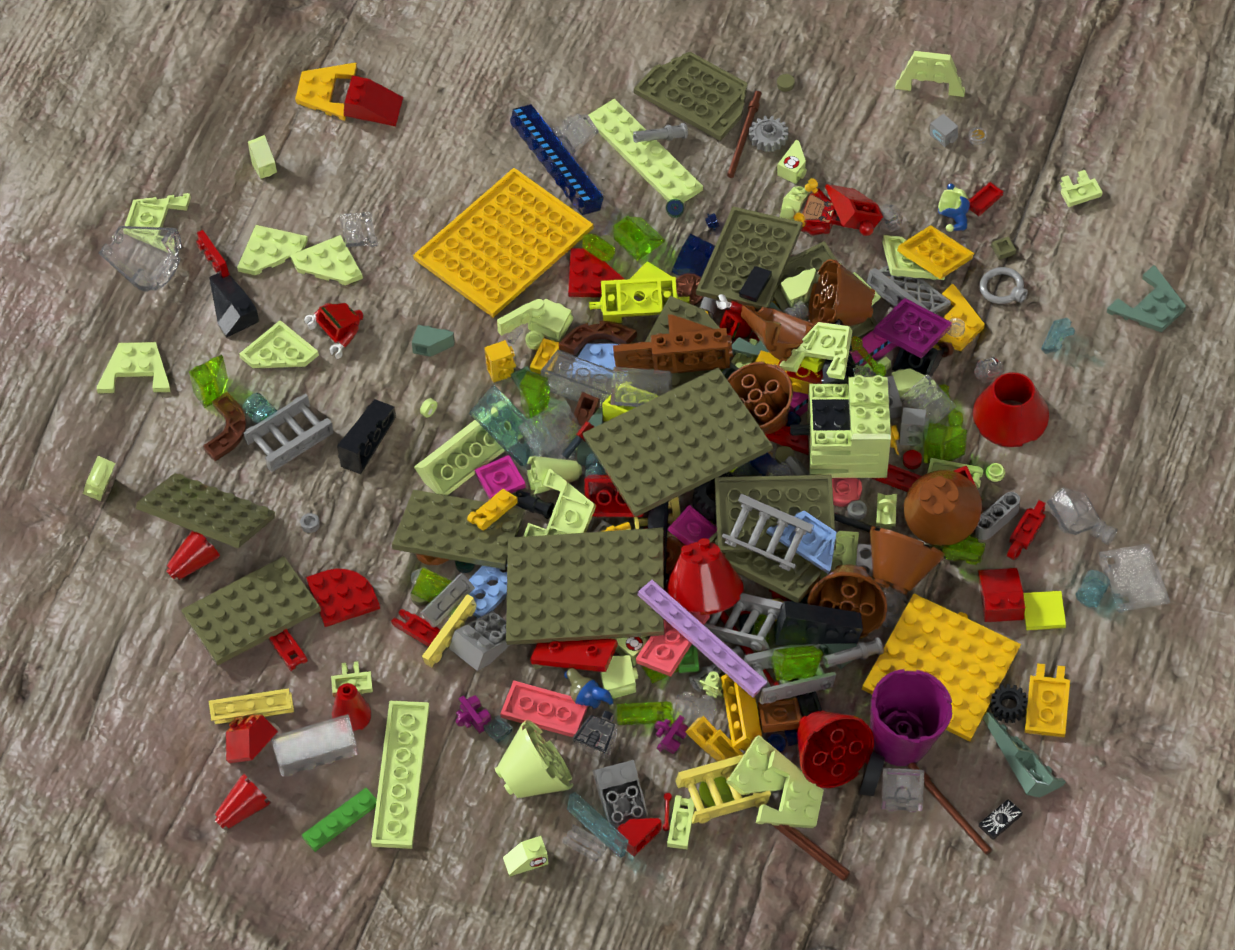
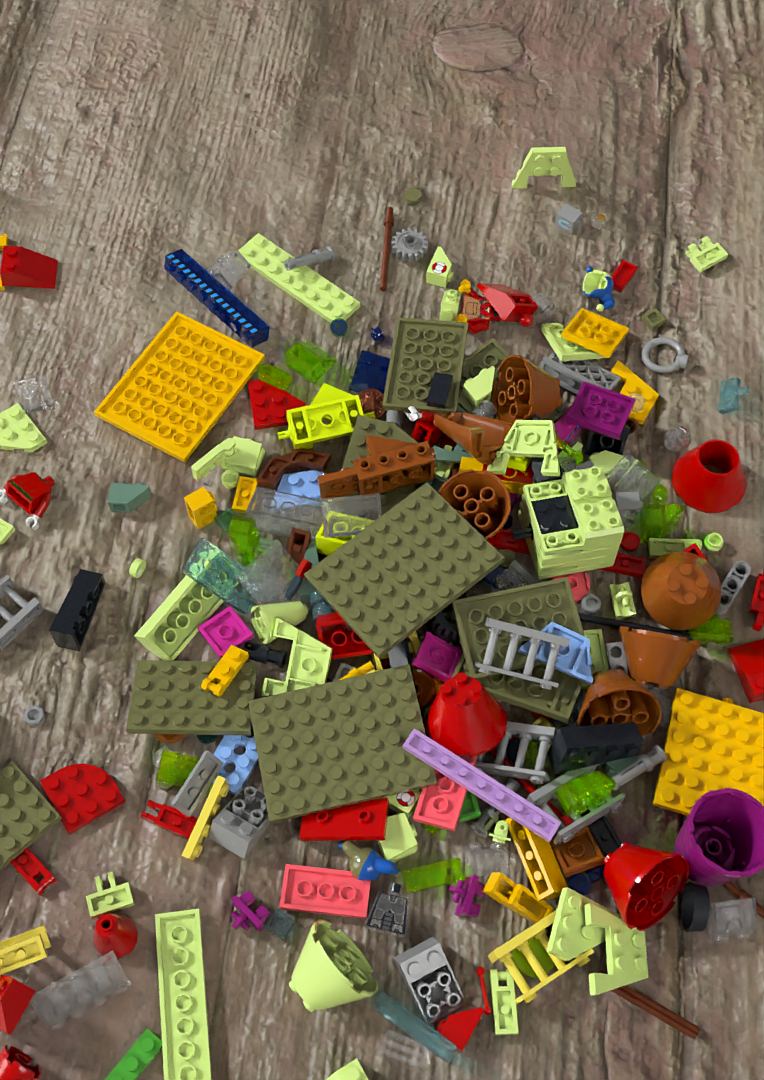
camera: 15 degrees left, 5 degrees up
olive plate [634,52,748,141] -> none

